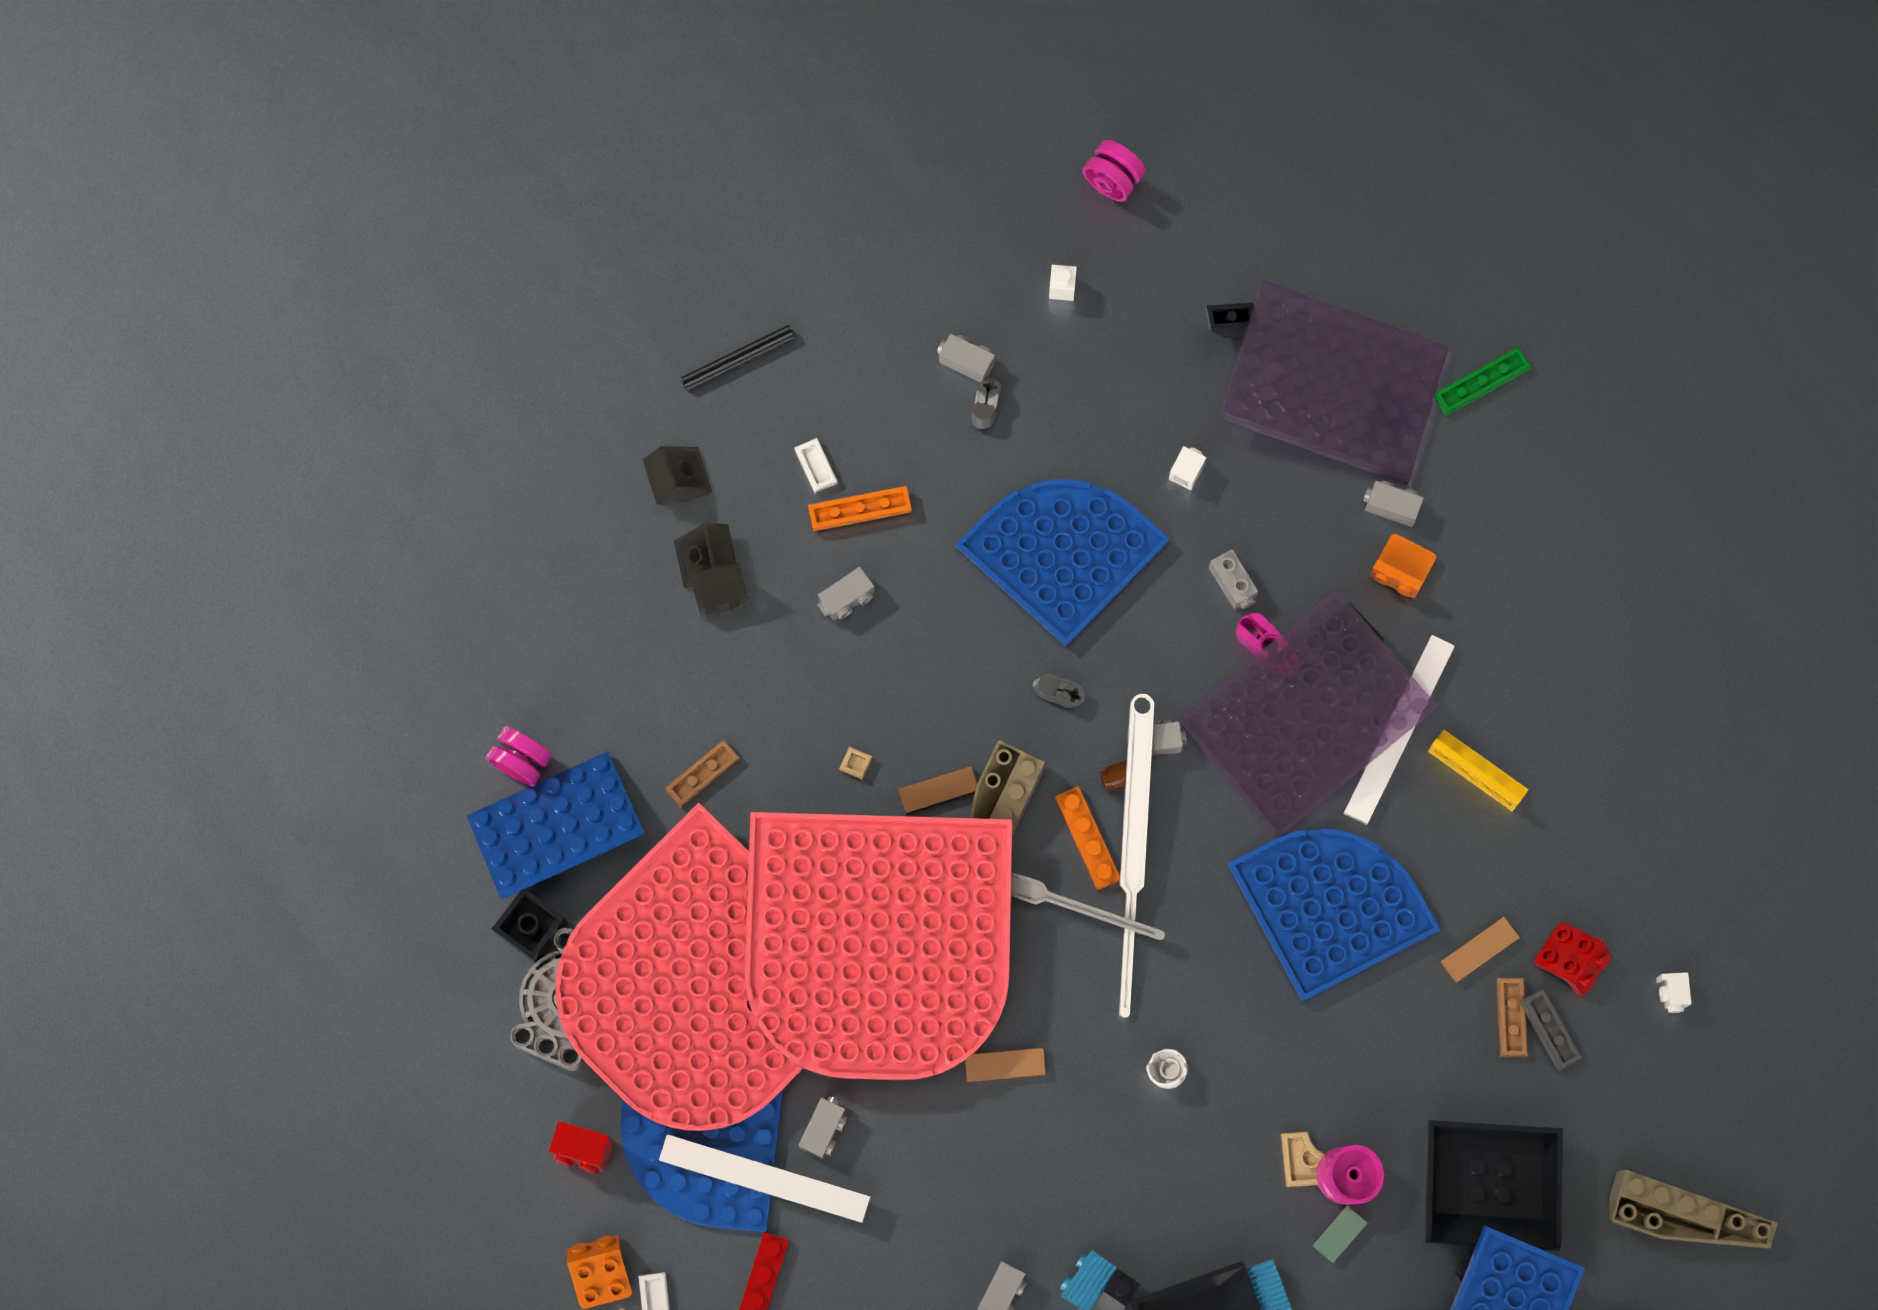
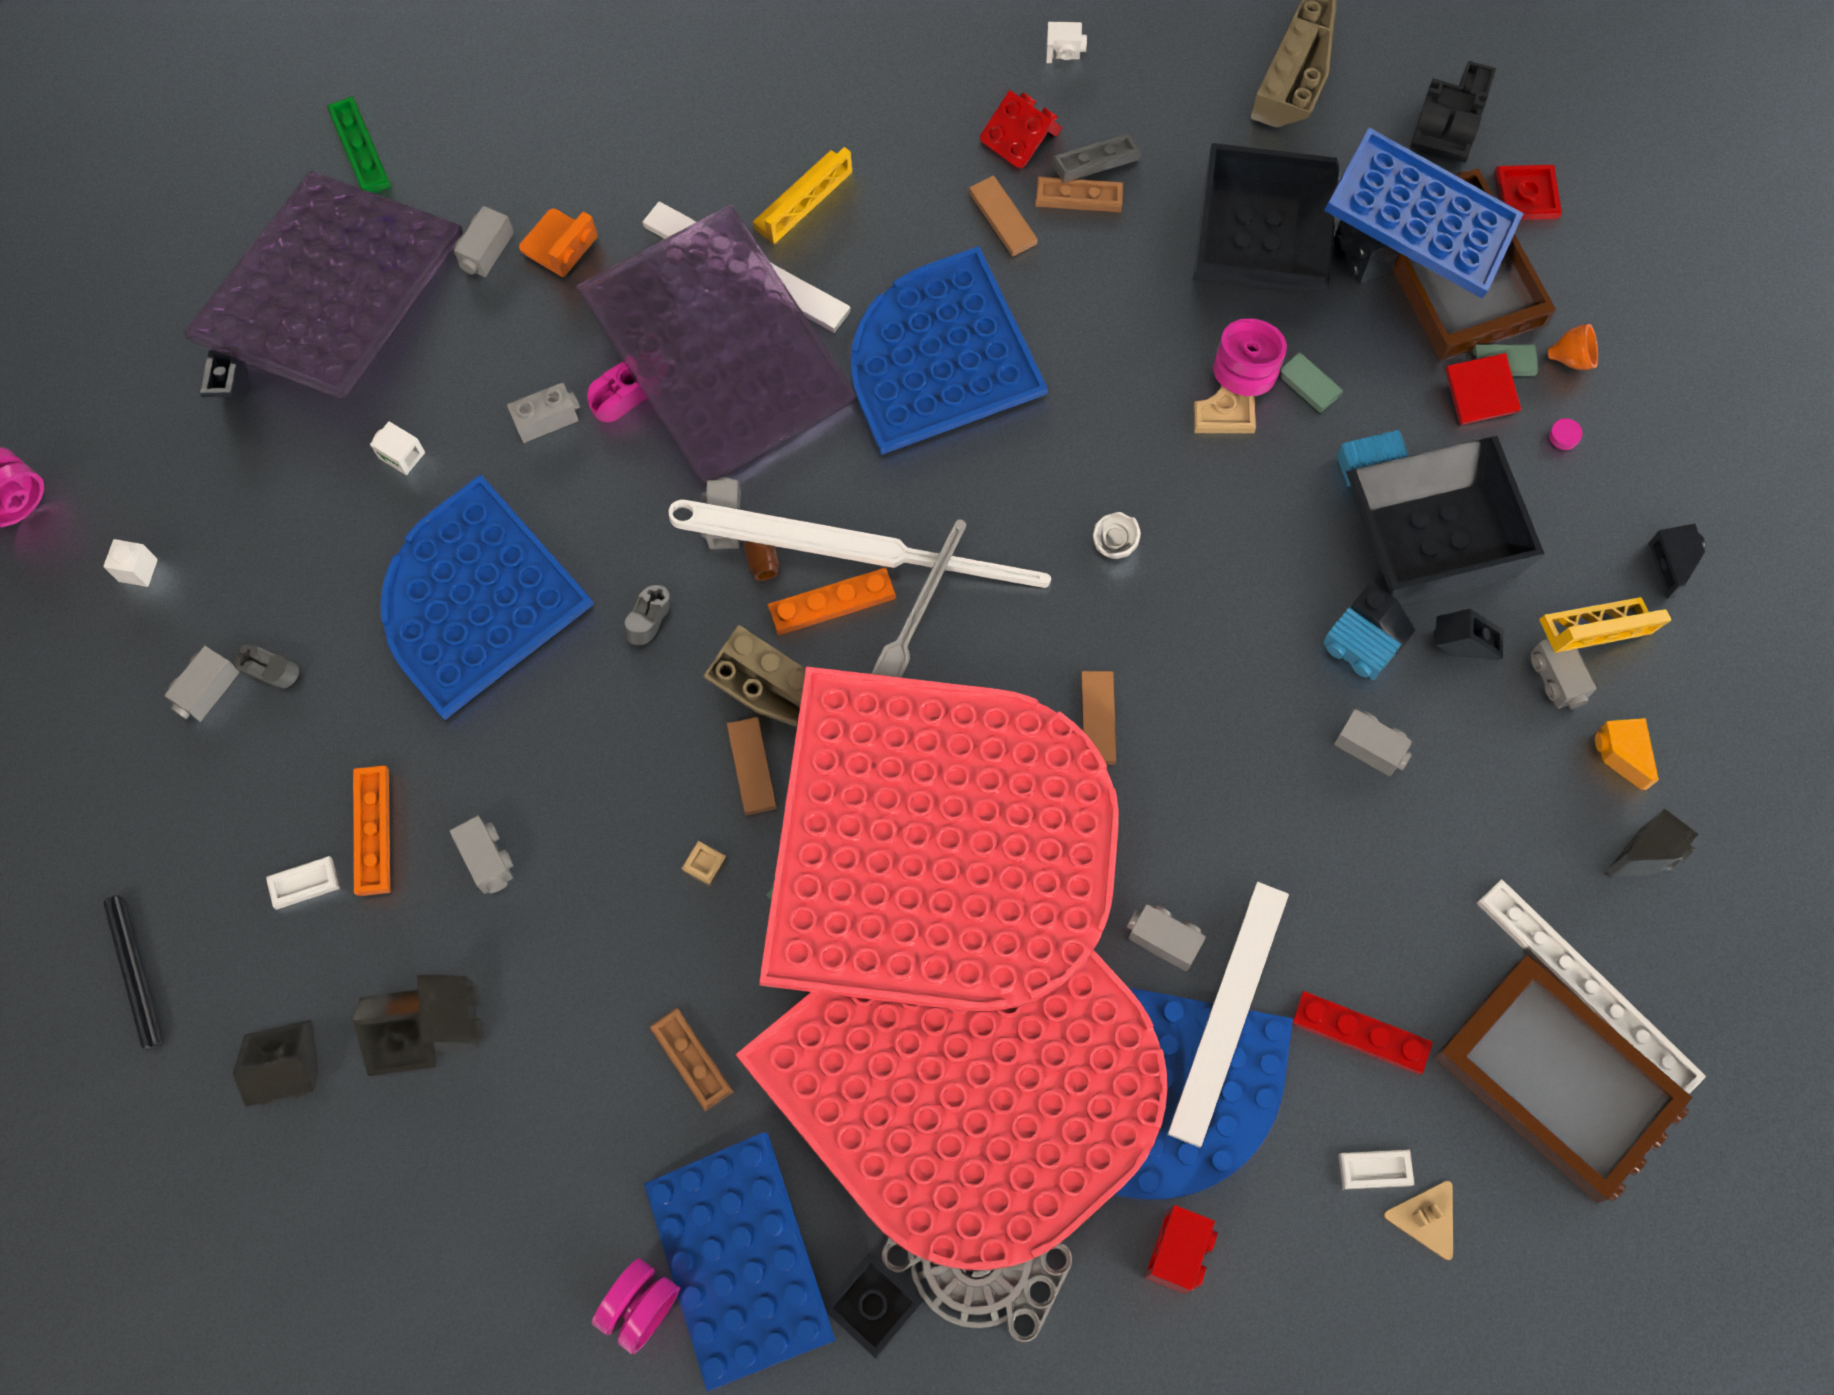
camera: 85 degrees left, 5 degrees down
orange bracket [567,1235,632,1309] -> none

